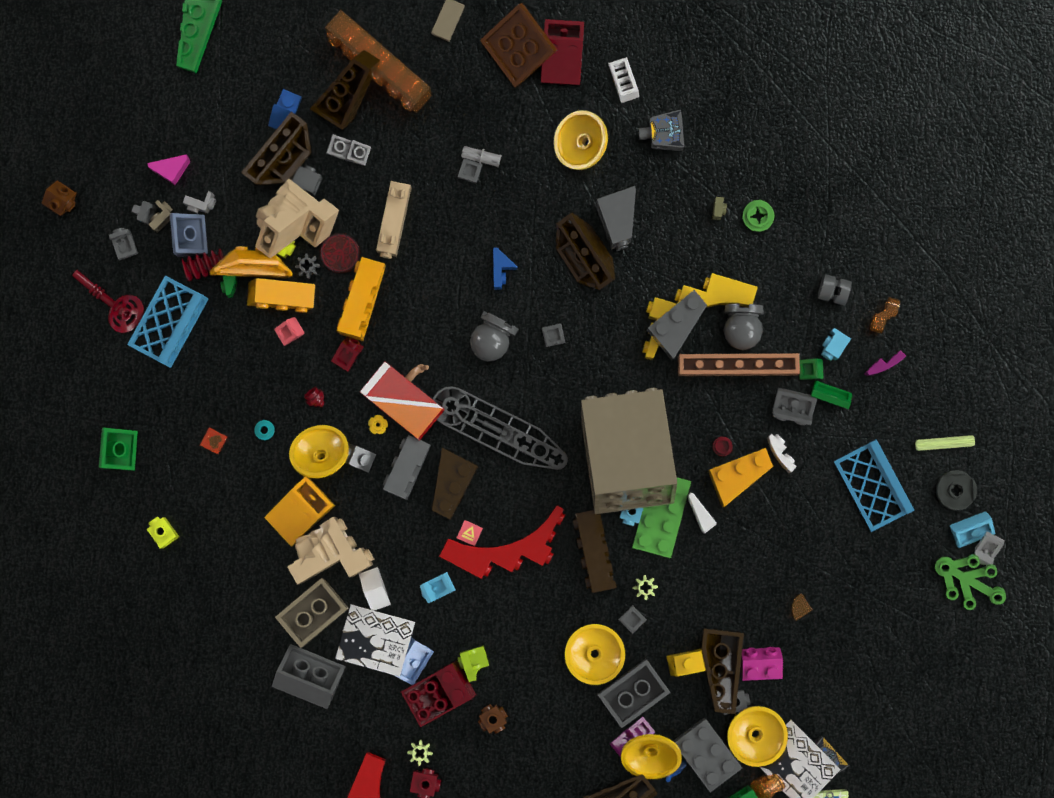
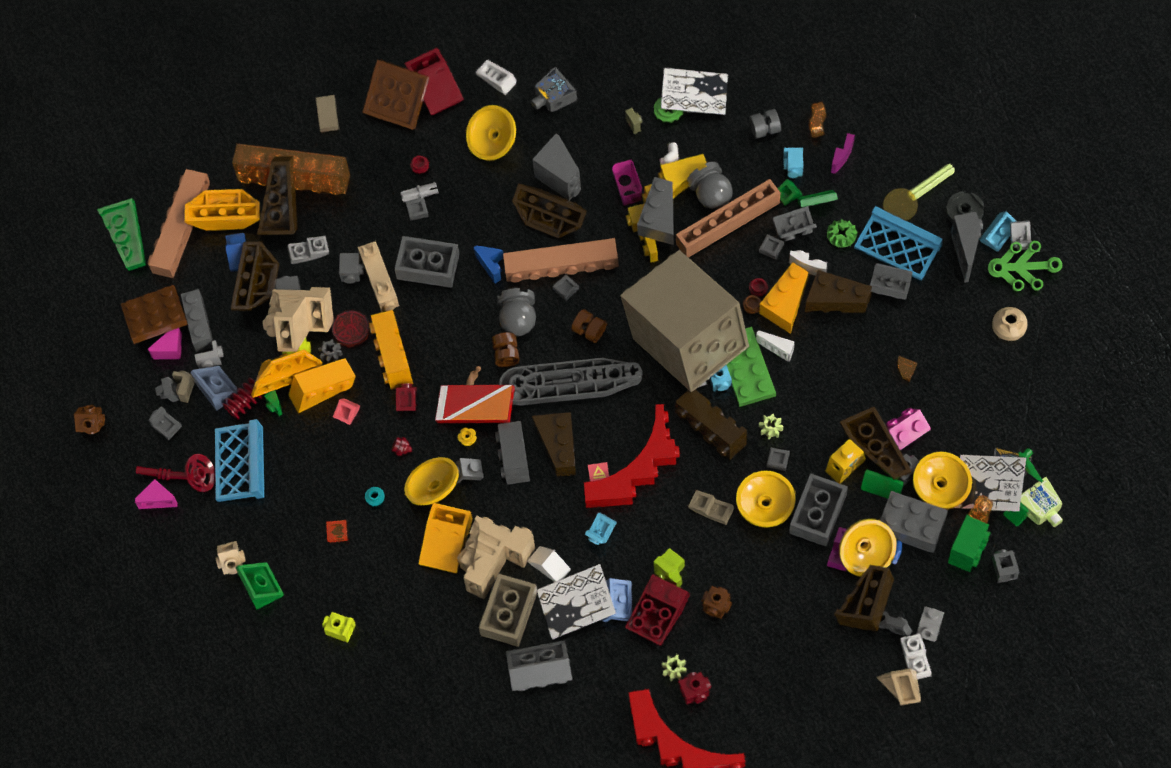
camera: 25 degrees left, 20 degrees down
none -> reddish brown plate [121,285,188,344]
none -> dark pink slope [135,480,178,509]
none -> nougat brick [148,169,210,278]
none -> dark grey brick [181,289,213,352]
none -> light orange wedge [185,189,260,230]
none -> tan brick [216,541,246,575]
none -> dark grey brick [339,253,364,283]
none -> dark grey brick [395,236,459,288]
none -> dark red plate [411,156,429,174]
none -> reddish brown wheel [492,332,520,367]
none -> nougat brick [503,238,618,282]
none -> reddish brown wheel [571,309,607,343]
none -> dark pink piece [612,160,642,205]
none -> white arm [660,143,679,165]
none -> sticker [661,68,728,114]
none -> dark tan slope [688,490,734,525]
none -> reddish brown plate [743,295,761,314]
none -> dark grey tile [759,234,784,260]
none -> dark brown wedge [805,270,872,313]
none -> bright green gear [827,219,857,247]
none -> green slope [861,470,904,499]
none -> dark grey bracket [870,264,912,300]
none -> clear yellow piece [884,188,918,221]
none -> dark grey slope [951,212,983,283]
none -> tan piece [992,307,1027,341]
none -> green bar [1018,449,1043,483]

